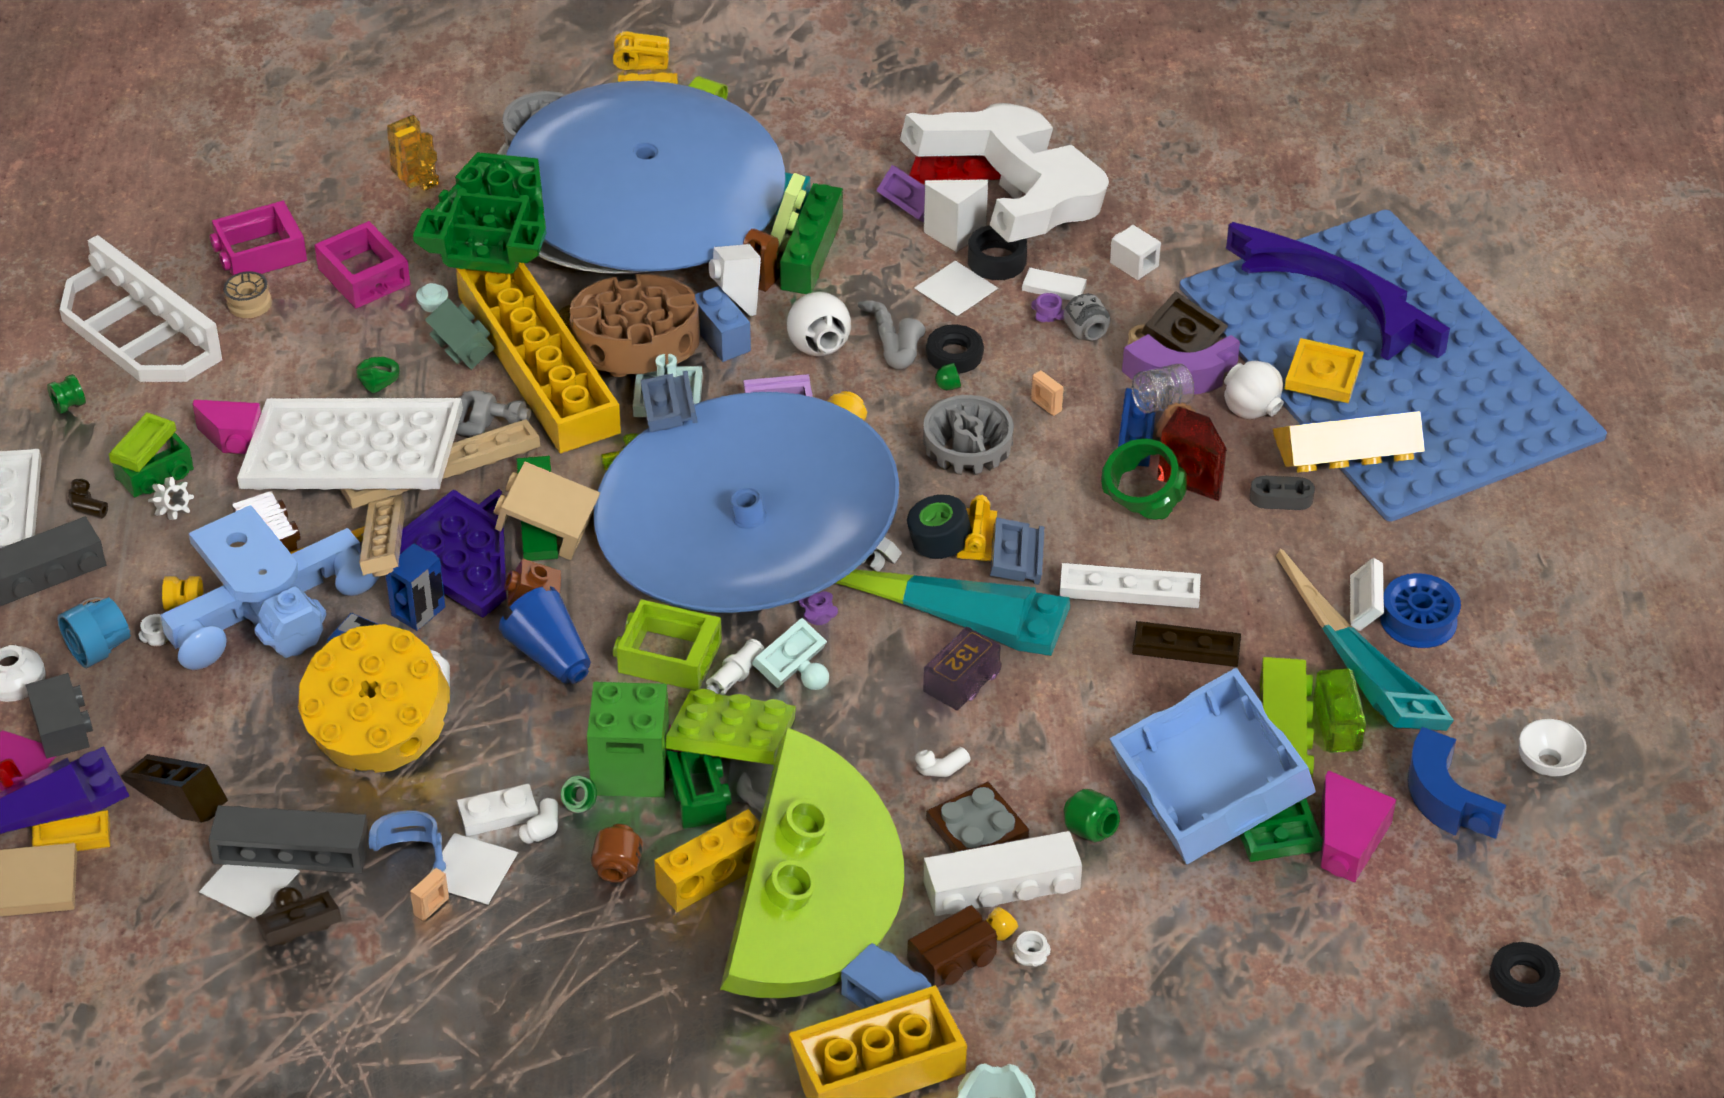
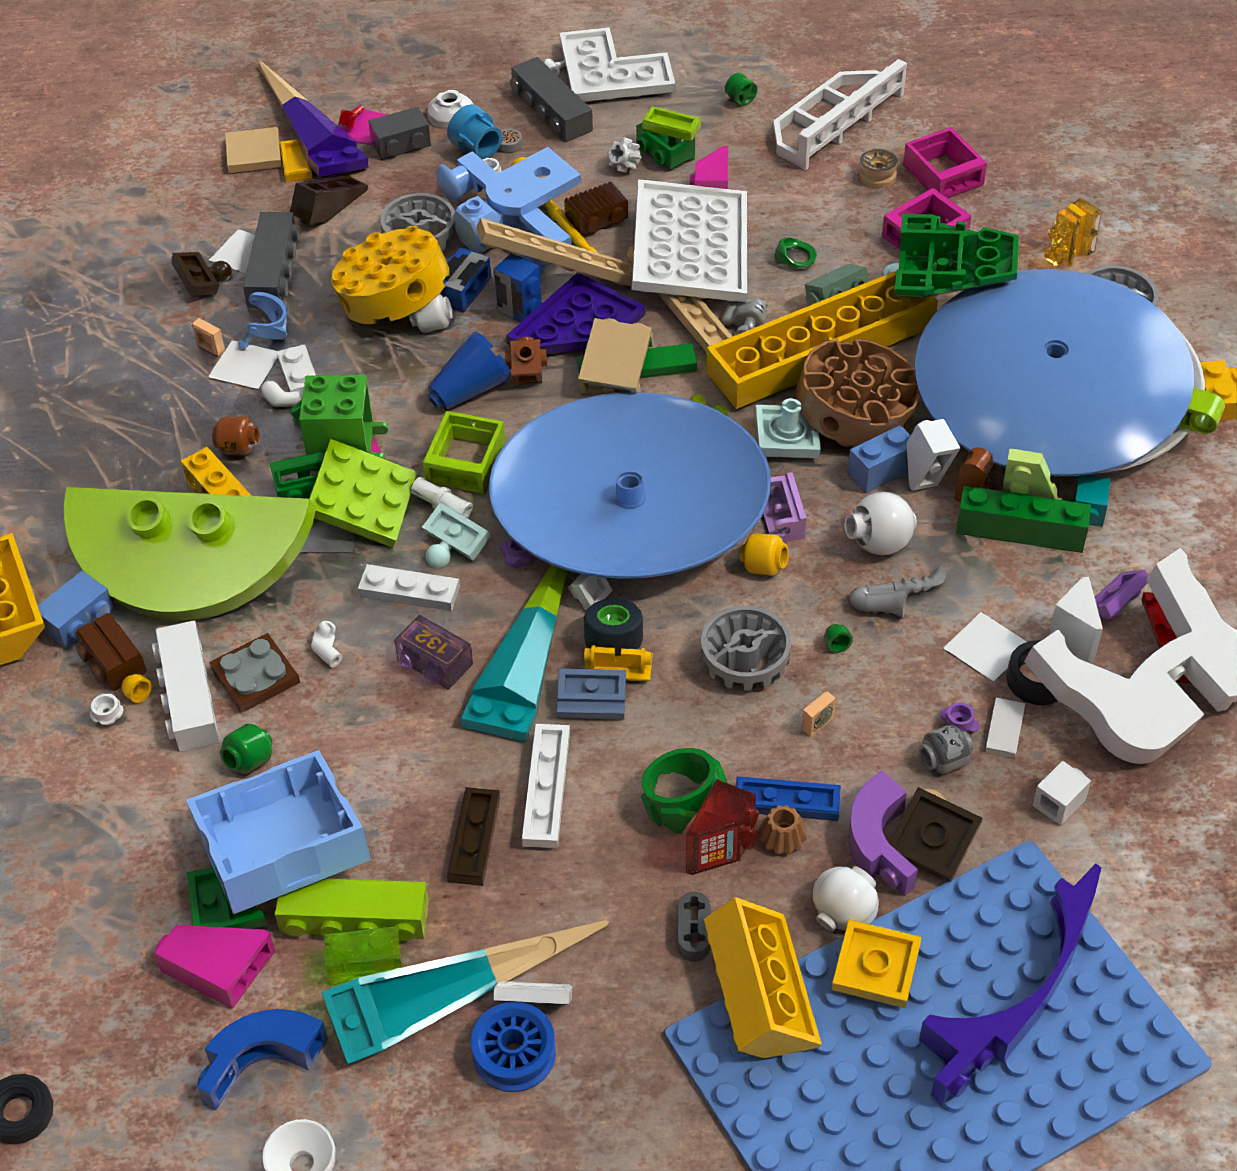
camera: 90 degrees right, 5 degrees up
dark brown arm [68,479,108,518] -> none
sand blue plate [640,371,698,432] -> none
black tyre [926,324,984,373] -> none
clear wheel [1132,363,1194,414] -> none
none -> white plate [358,564,460,611]
none -> light grey gear [380,193,456,252]

